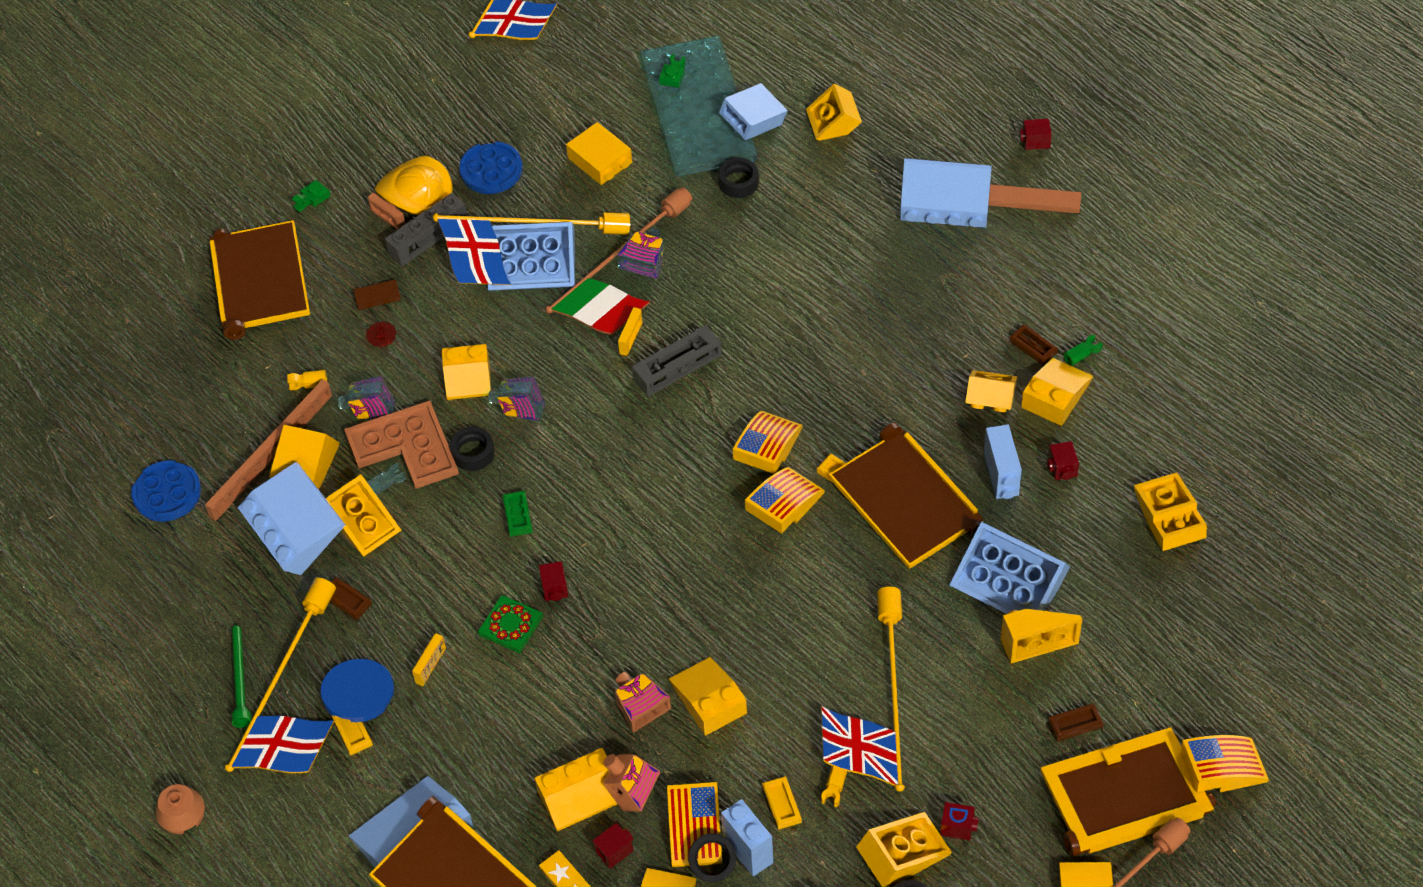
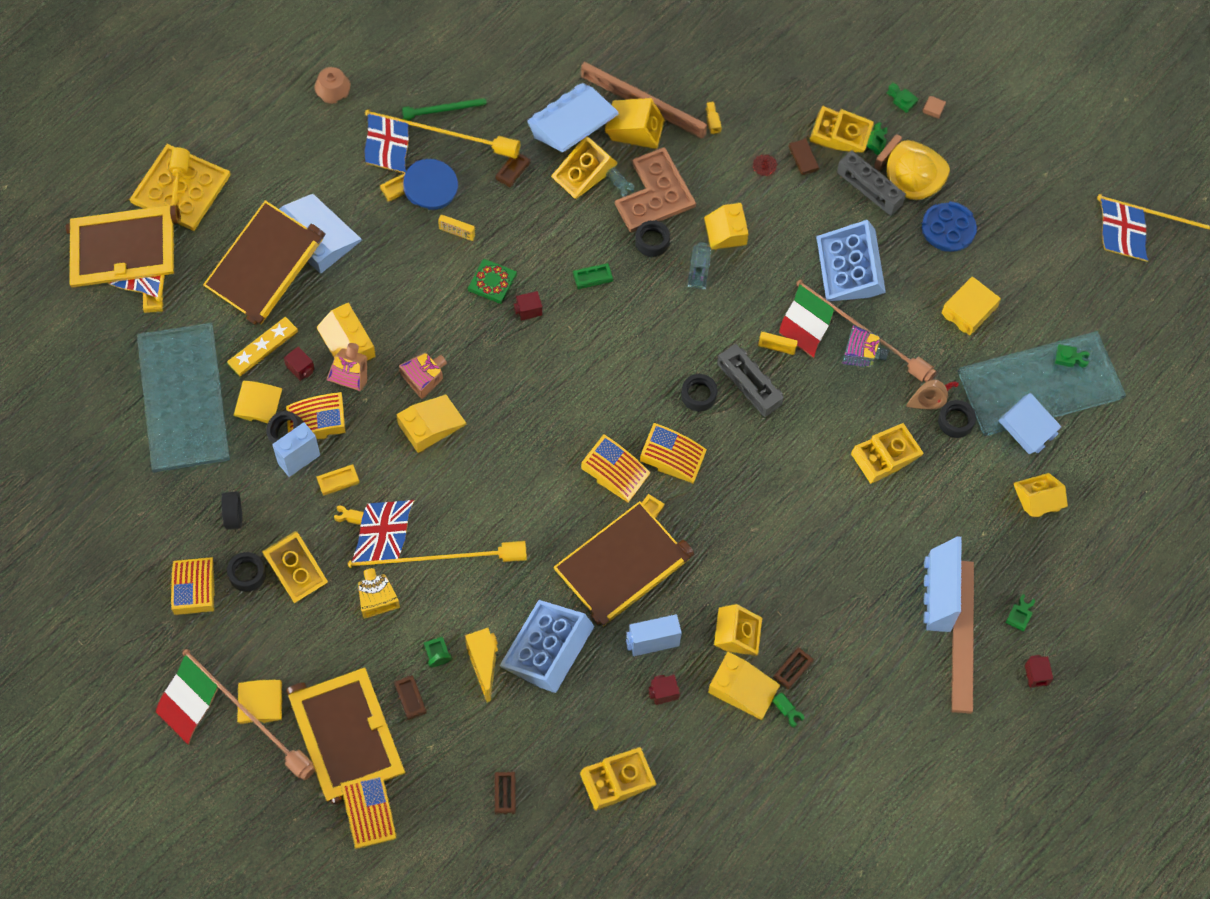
camera: 80 degrees right, 10 degrees up
blue tile [131,460,201,522] -> none
reddish brown door [210,220,310,340] -> none
clear light blue torso [338,376,395,419] -> none
flag [433,212,630,285] -> none
dark red brick [940,802,979,841] -> none
none -> yellow torso [358,568,400,619]
none -> green tile [424,636,452,667]
none -> reddish brown tile [495,772,516,814]
none -> black tyre [681,374,718,412]
none -> yellow slope [809,106,874,152]
none -> yellow slope [851,423,924,484]
none -> green plate [866,122,888,156]
none -> medium nougat piece [906,380,959,409]
none -> nougat tile [922,96,946,119]
none -> green plate [1005,594,1035,632]

